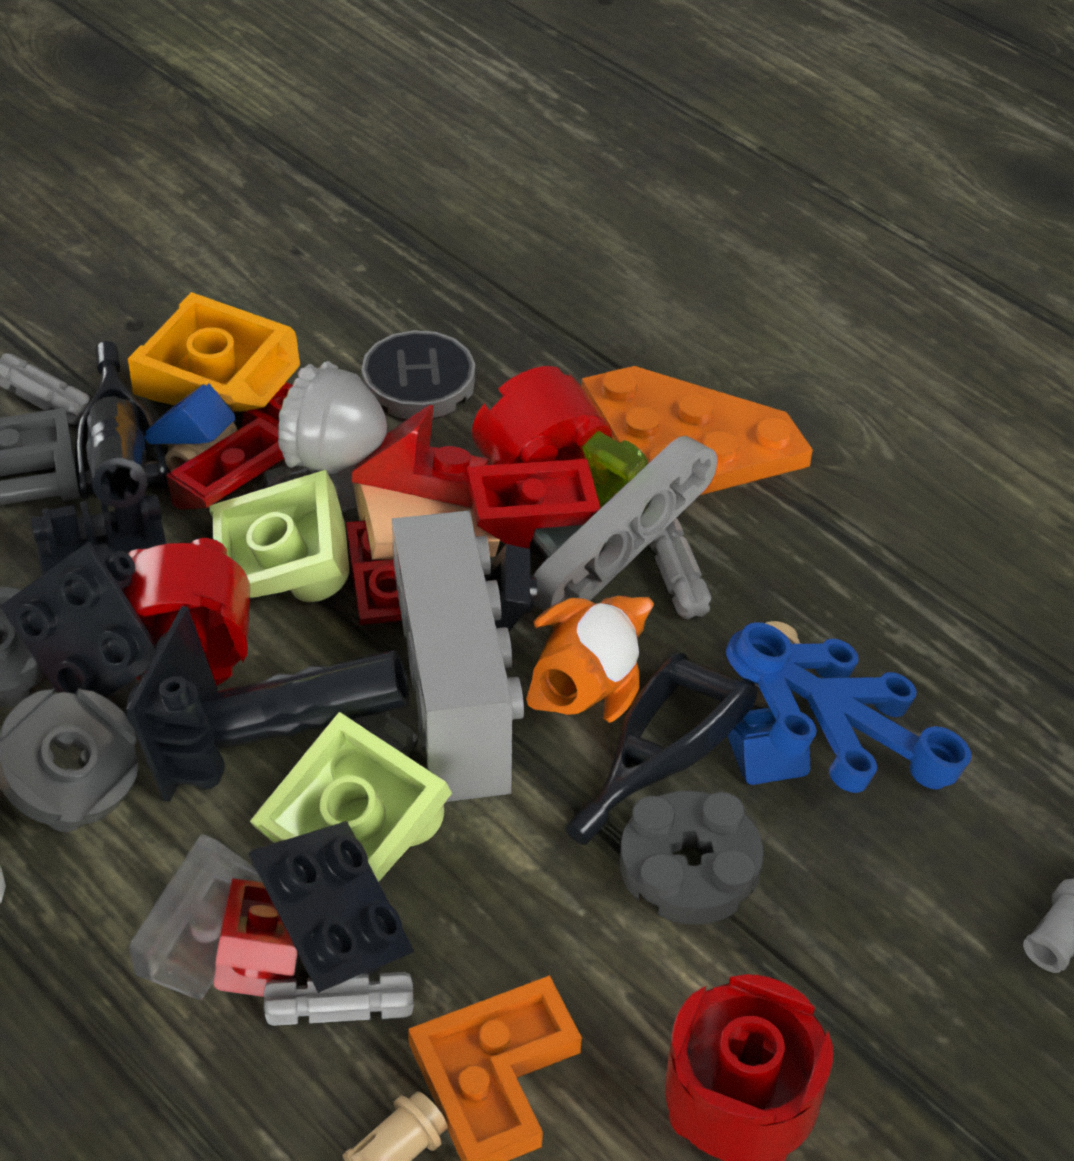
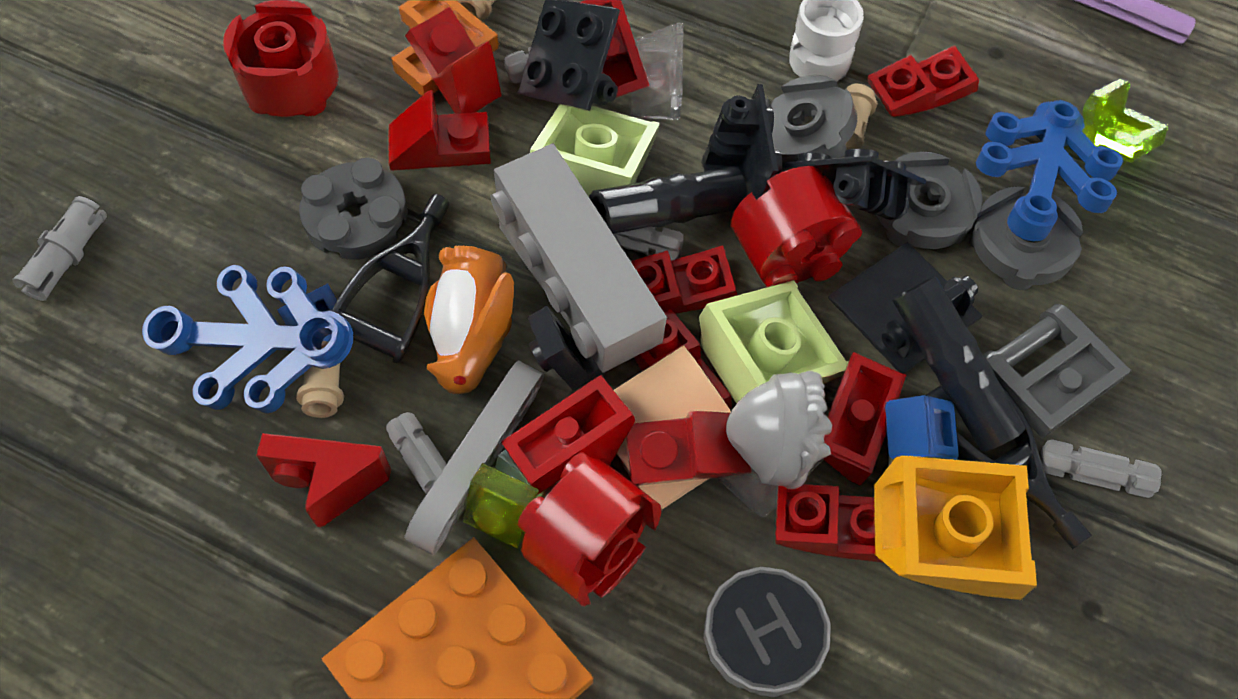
camera: 160 degrees right, 15 degrees up
none -> red slope [256,433,392,527]
none -> red slope [389,90,491,171]
none -> red slope [405,6,502,114]
none -> red slope [631,245,738,313]

